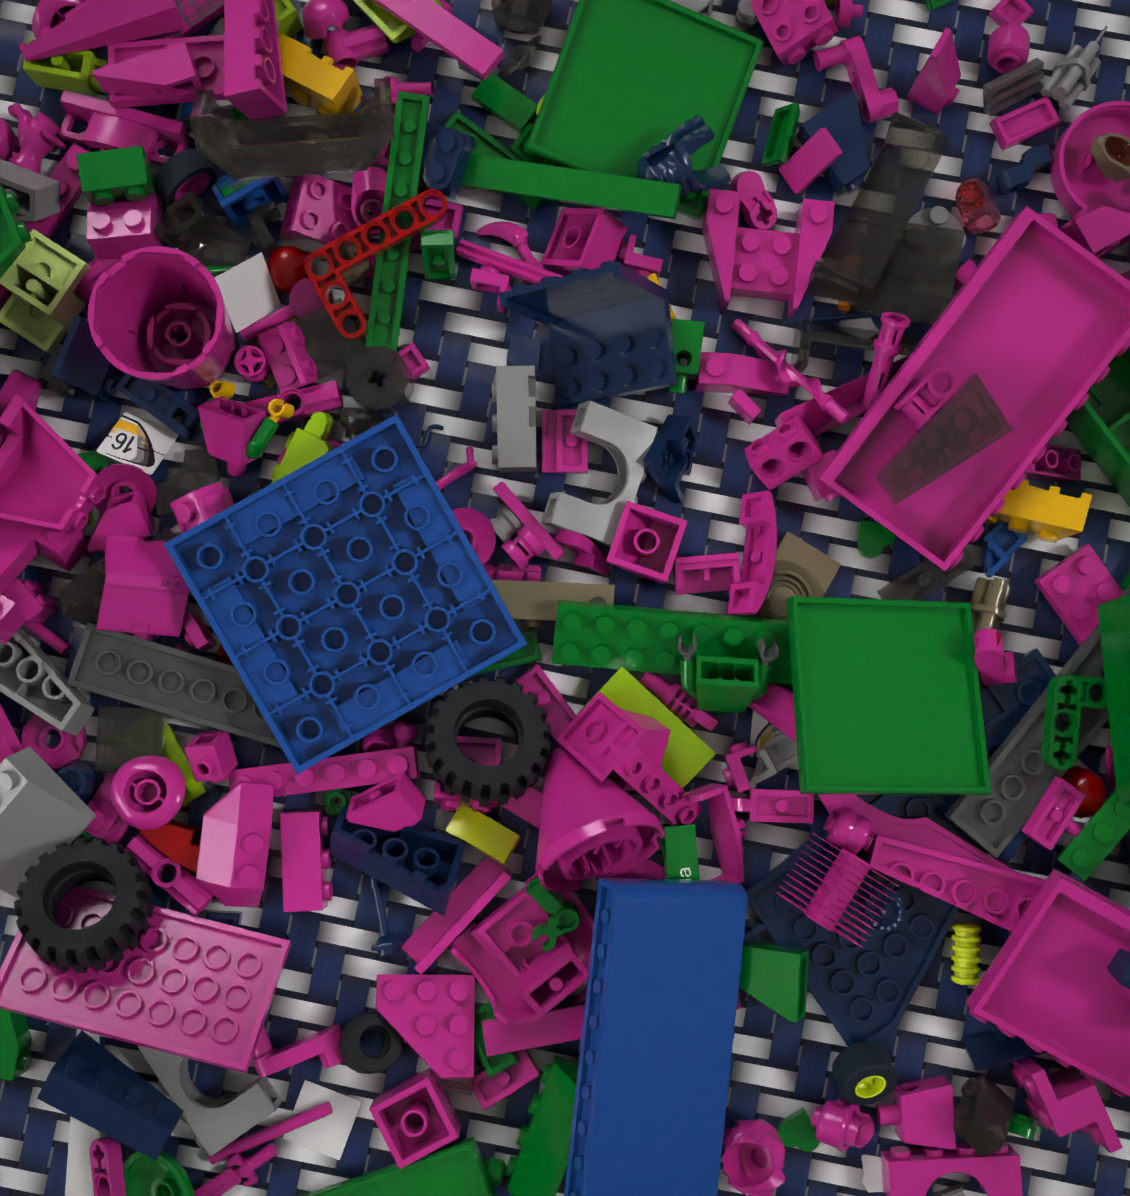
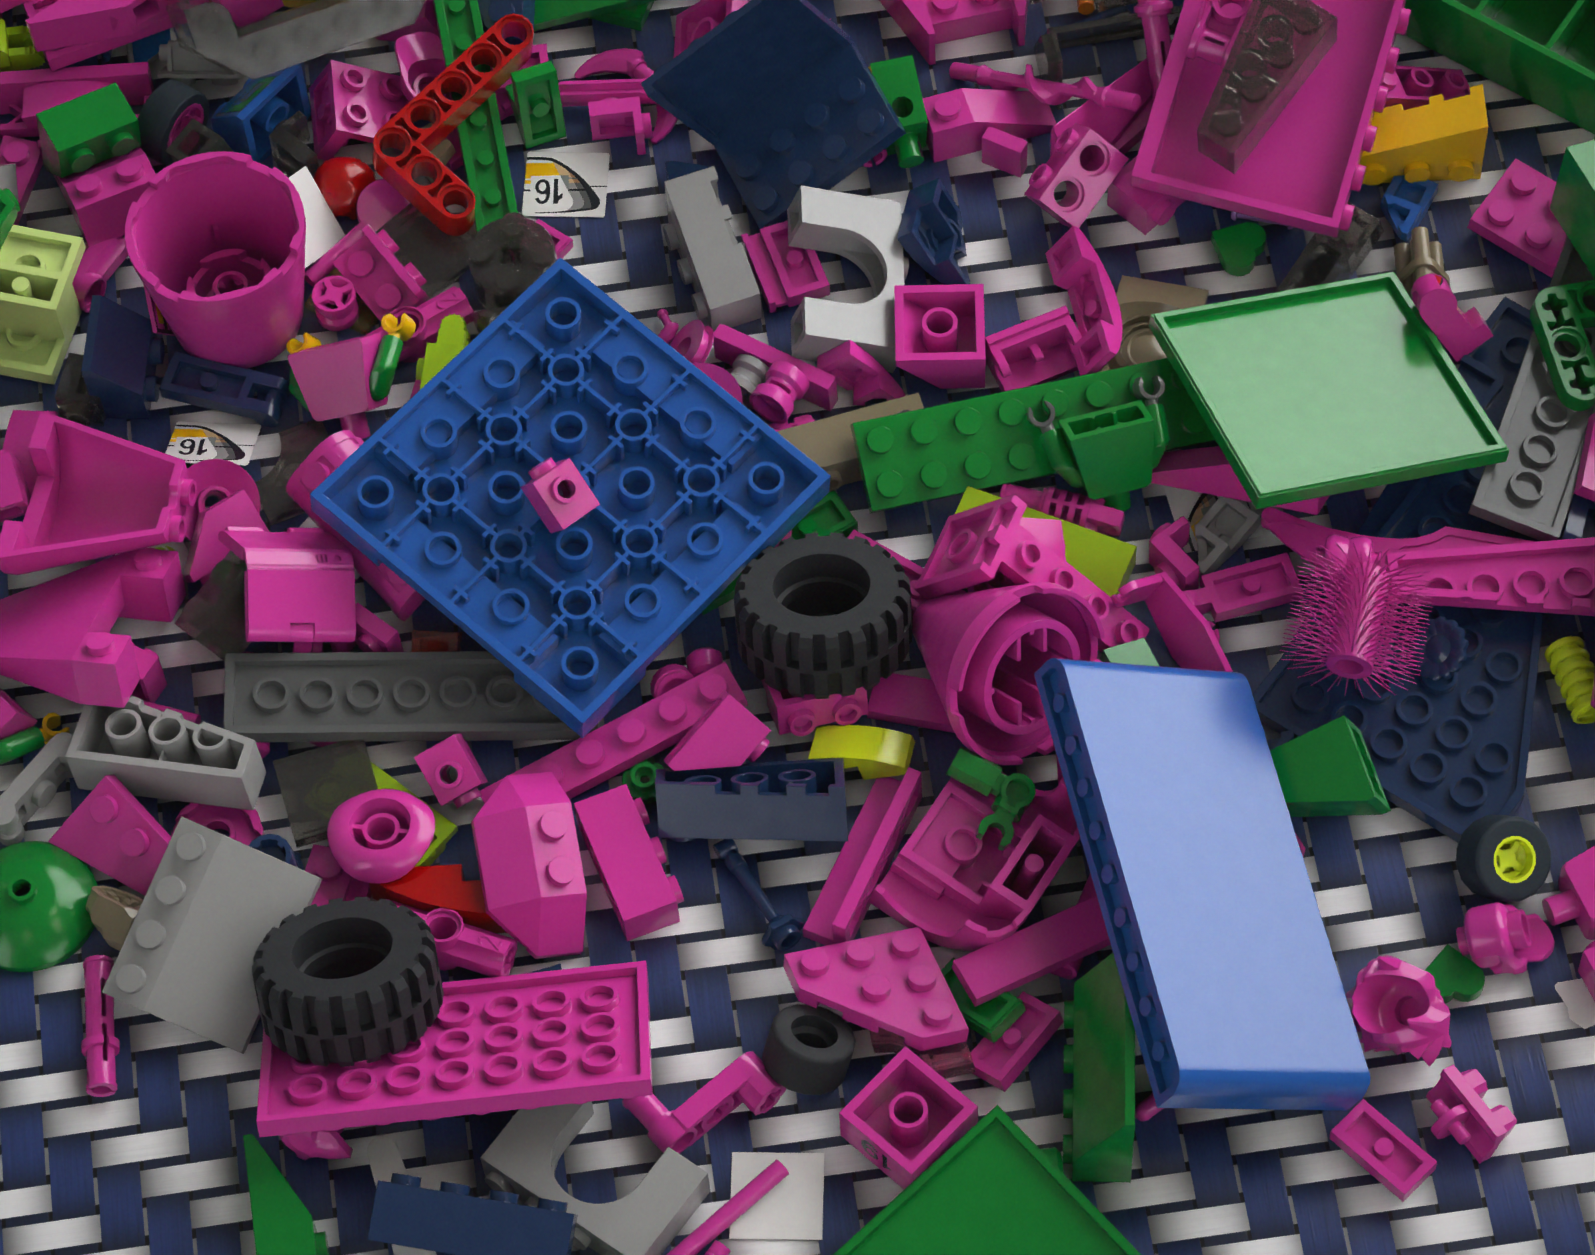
camera: 15 degrees left, 25 degrees down
none -> dark pink brick [520,457,600,533]
none -> sticker [522,152,610,218]
none -> dark pink piece [670,320,714,363]

